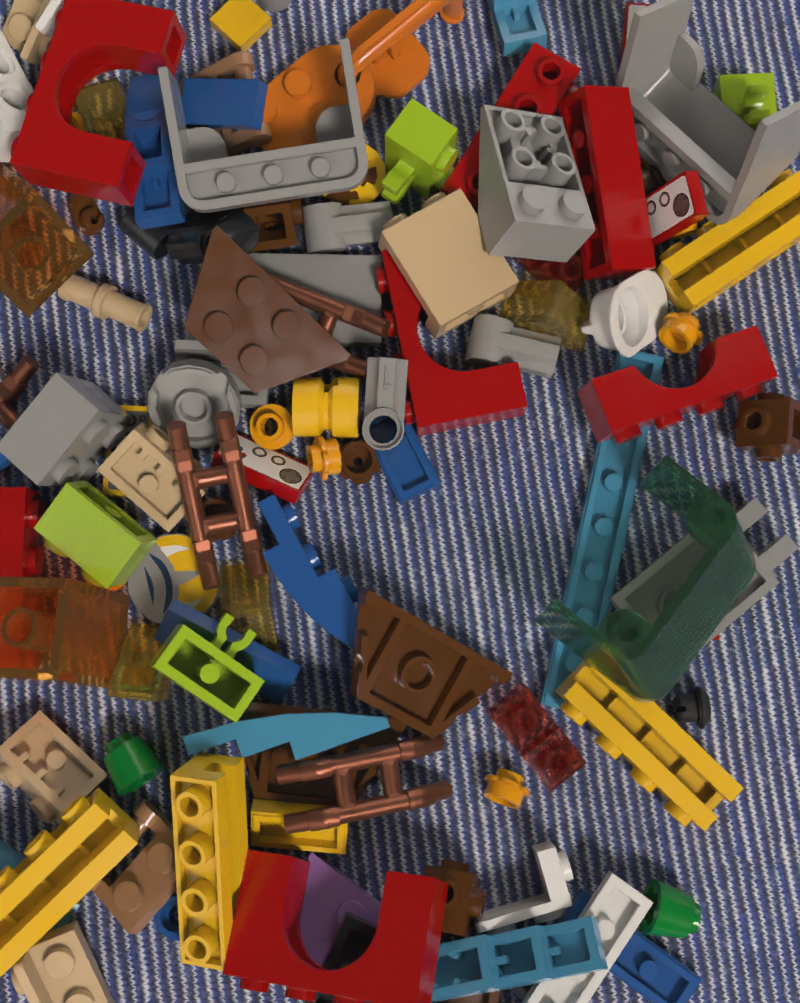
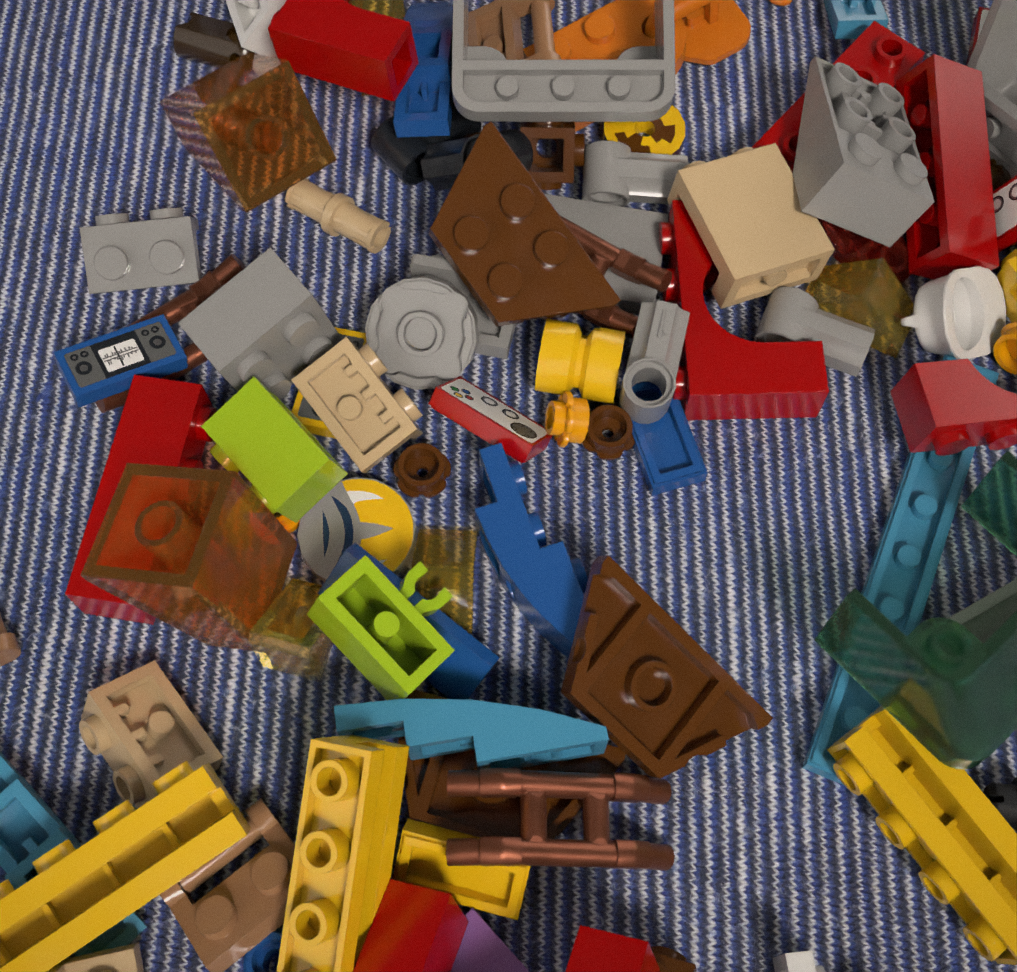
camera: 10 degrees right, 15 degrees down
reddish brown arm [67,194,105,236] -> none
green hat [103,733,165,796] -> none
copper piece [166,411,268,590] -> none
blue tile [182,78,268,131] -> none
light orange plate [249,404,294,450] -> none
lime brick [381,98,459,206] -> none
light orange plate [483,768,530,809] -> none
clear red slope [486,682,587,793] -> none

